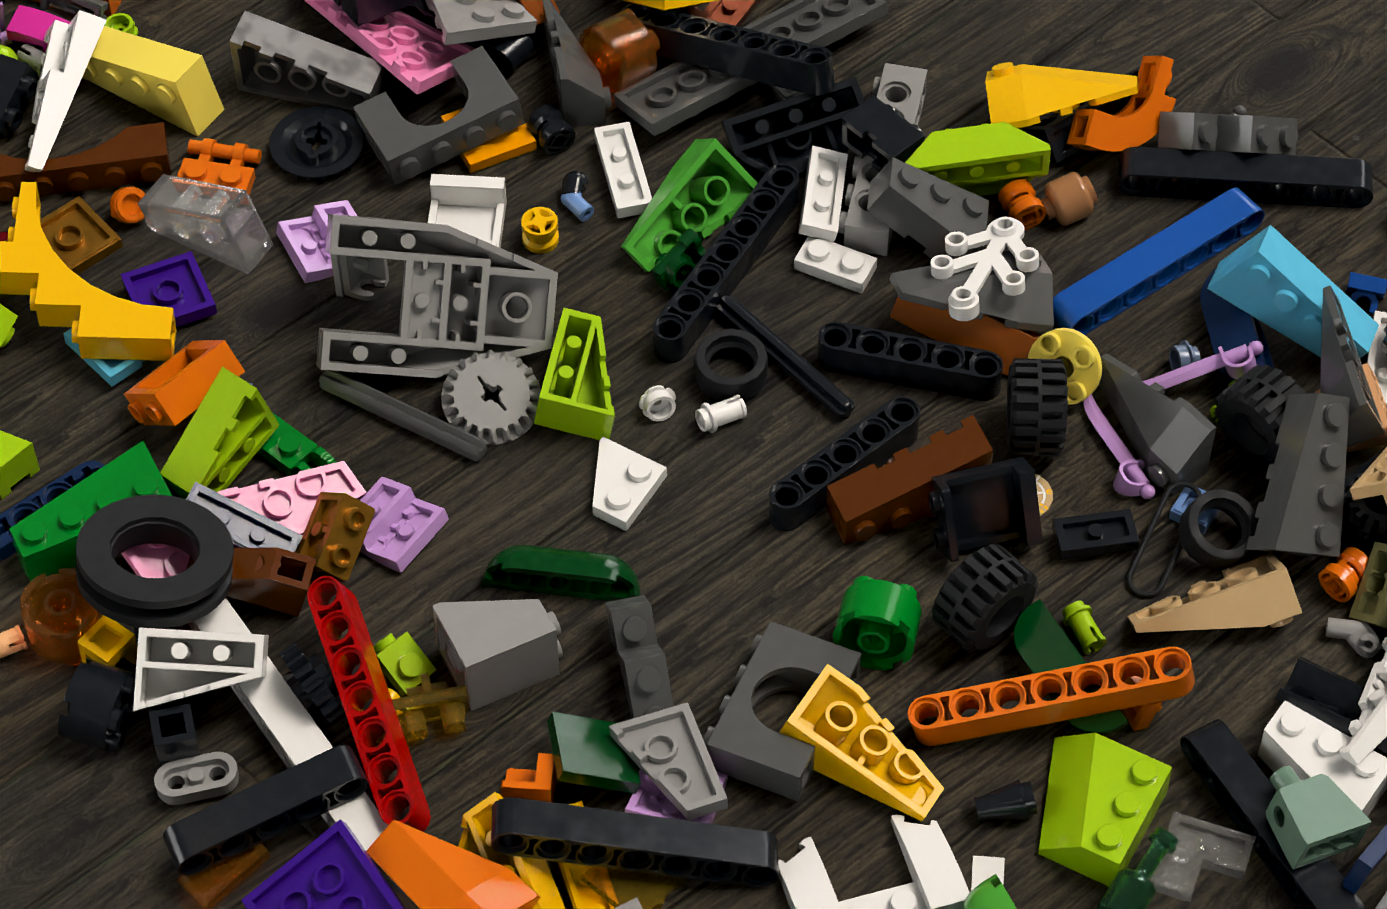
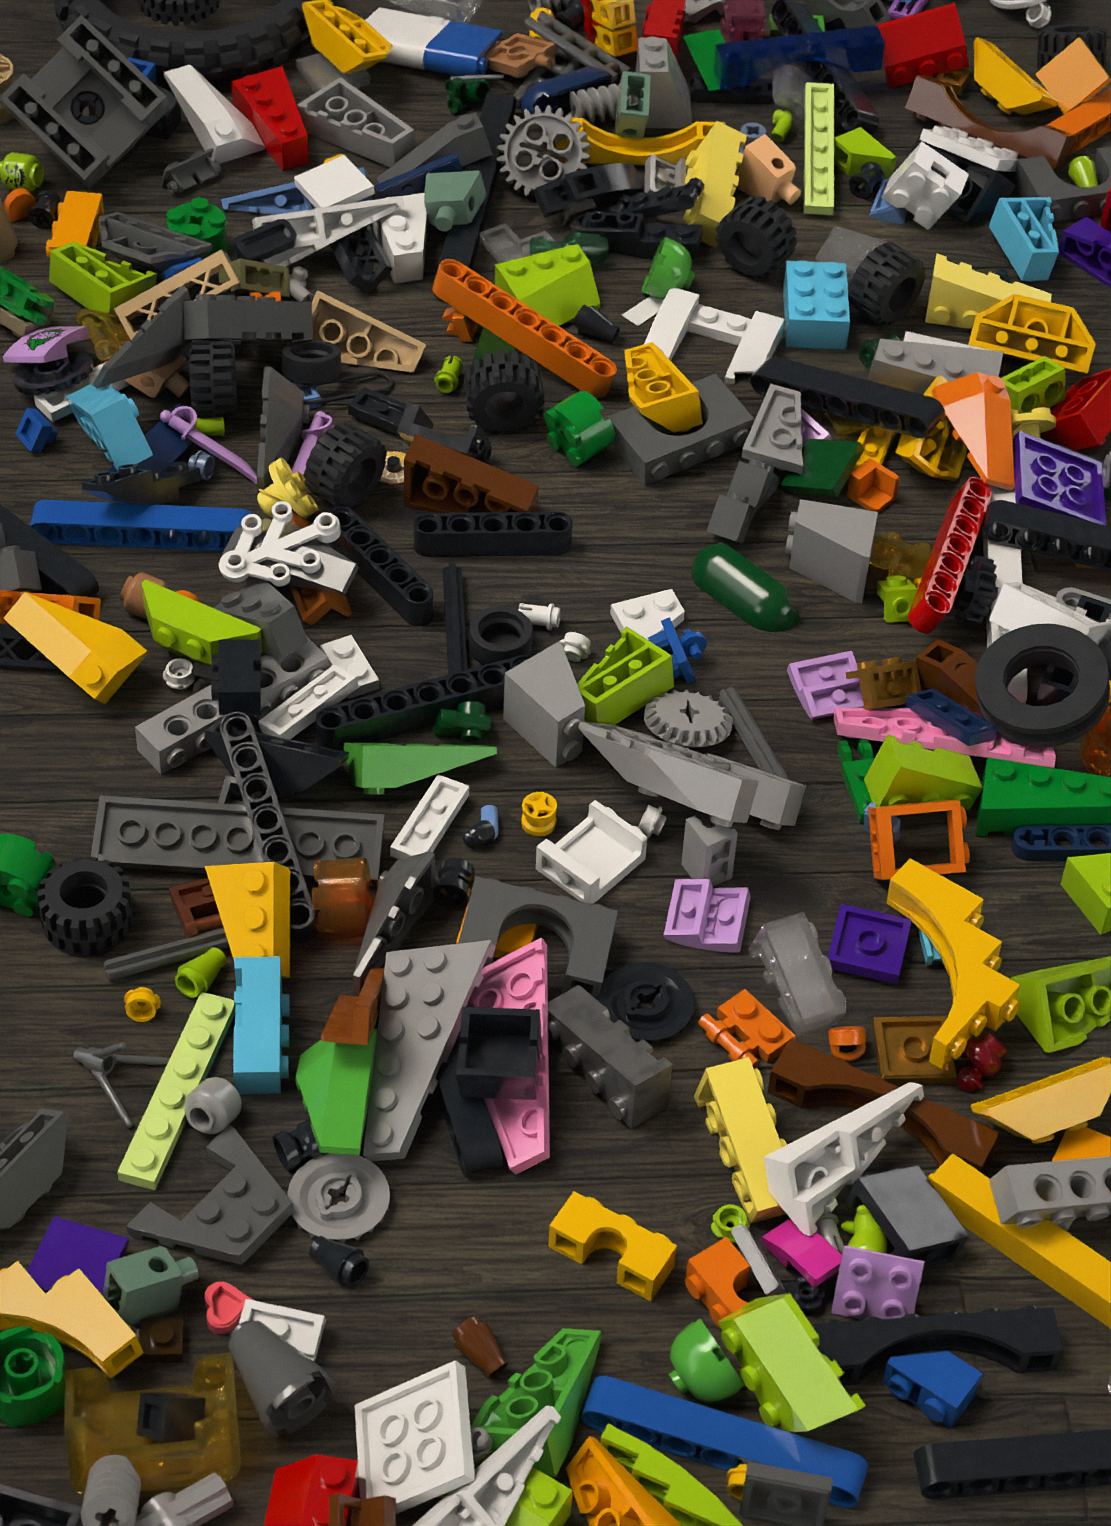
camera: 145 degrees left, 5 degrees down
none -> black slope [82,462,201,505]
none -> light grey slope [503,642,585,768]
none -> blue hips [648,617,707,683]

